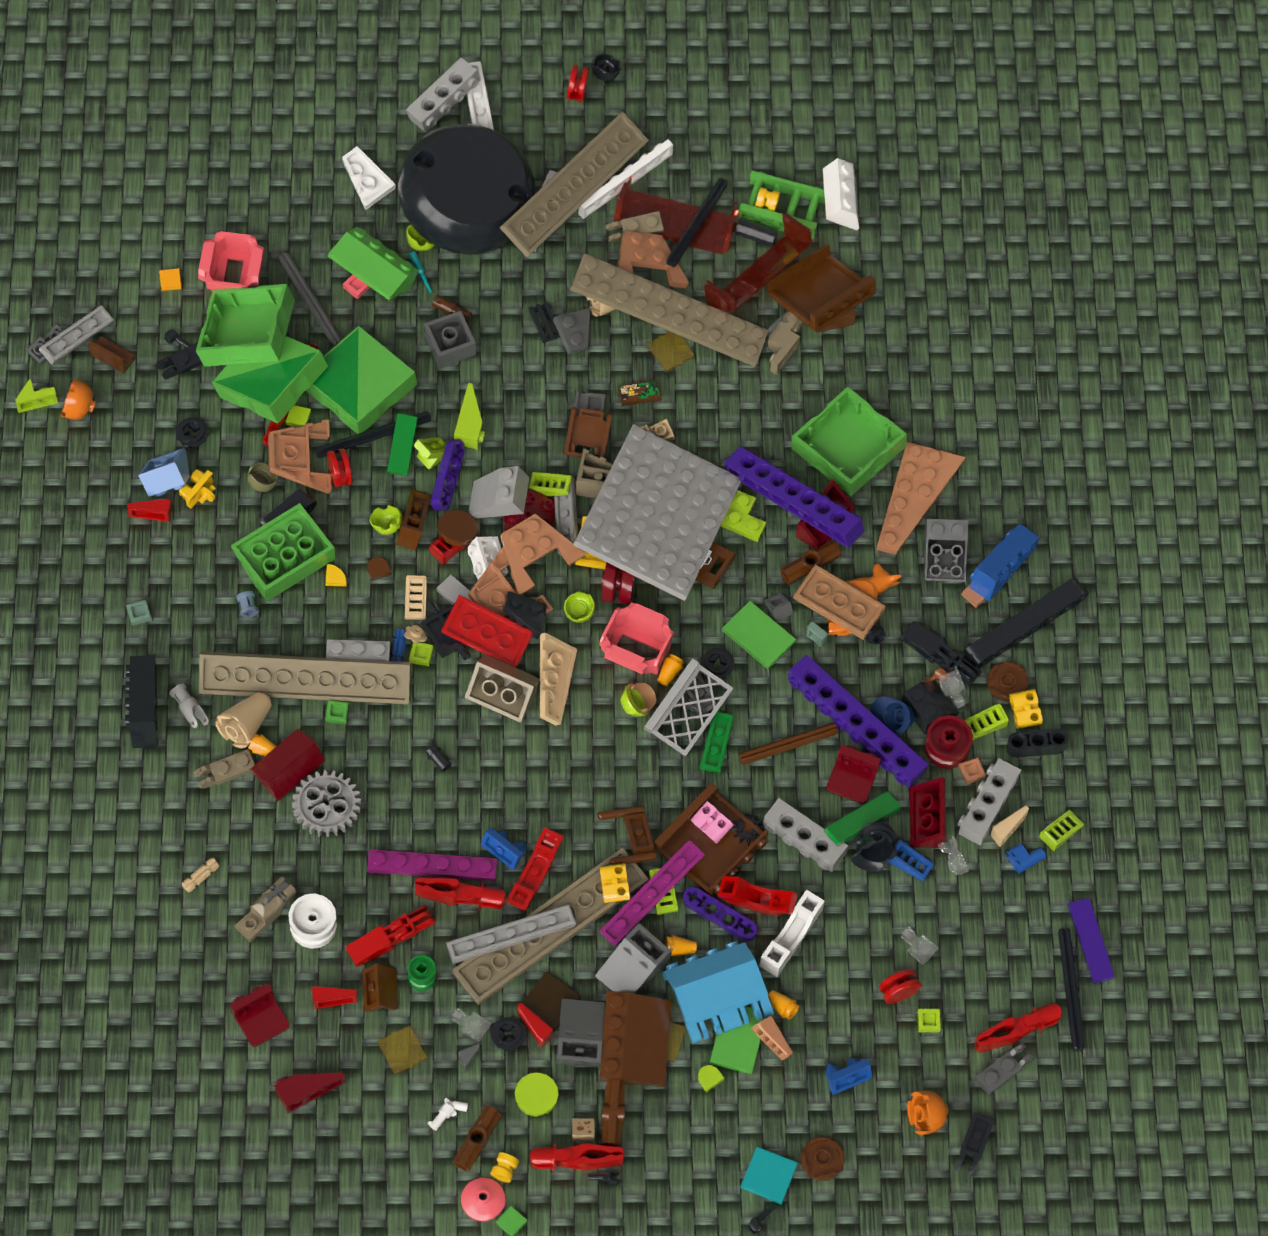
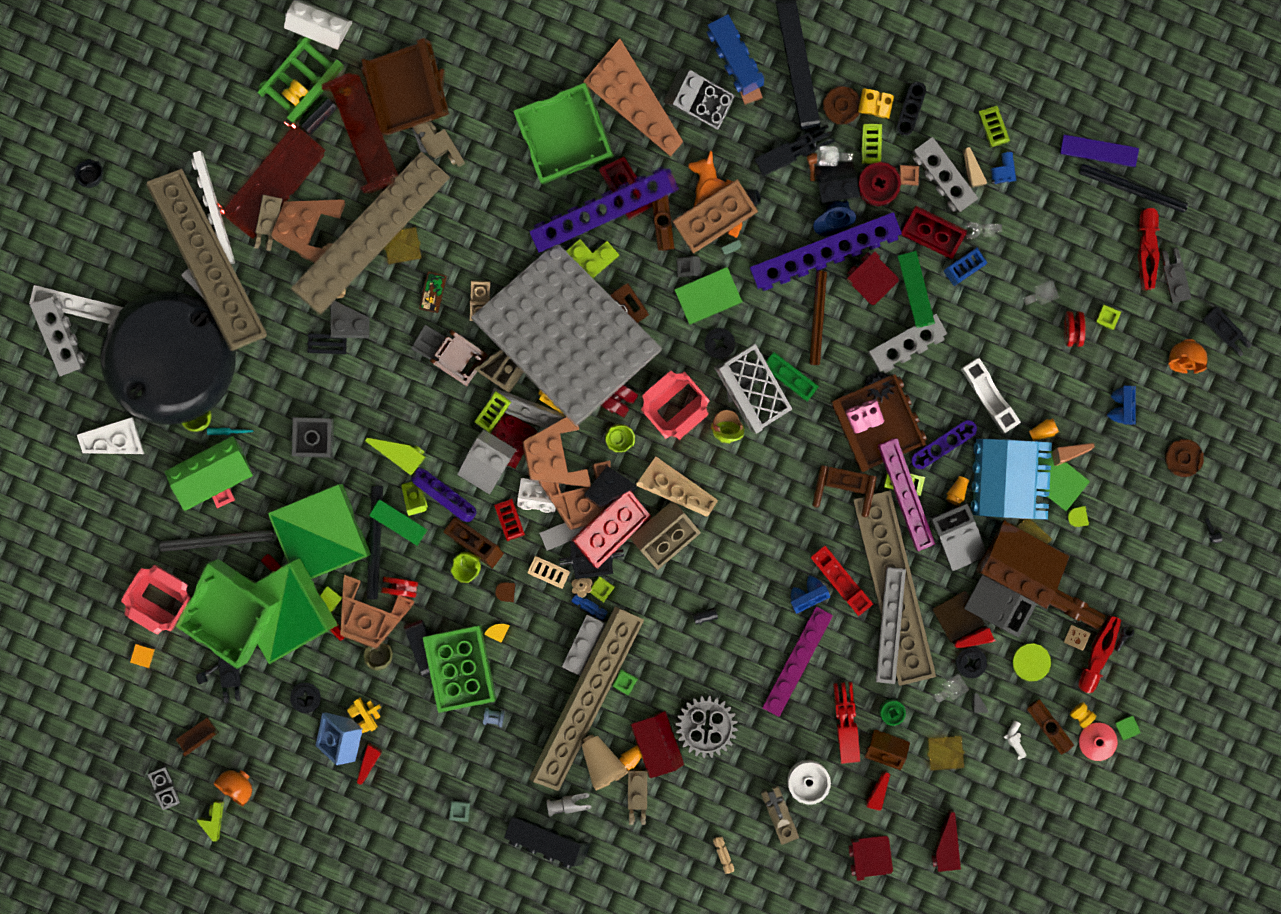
camera: 65 degrees left, 25 degrees up
light grey tile [39,305,114,365] -> none
red arm [415,878,505,910] -> none
reddish brown pin [431,295,472,324] -> none
reddish brown tile [437,510,479,546] -> none
red head [567,65,589,103] -> none
yellow piece [600,863,630,903] -> none
light orange cone [657,654,684,686] -> none
black axle [666,178,728,267] -> none
red arch [718,876,798,916] -> none
teal tile [740,1147,798,1205] -> none
black helmet [851,822,897,873] -> none

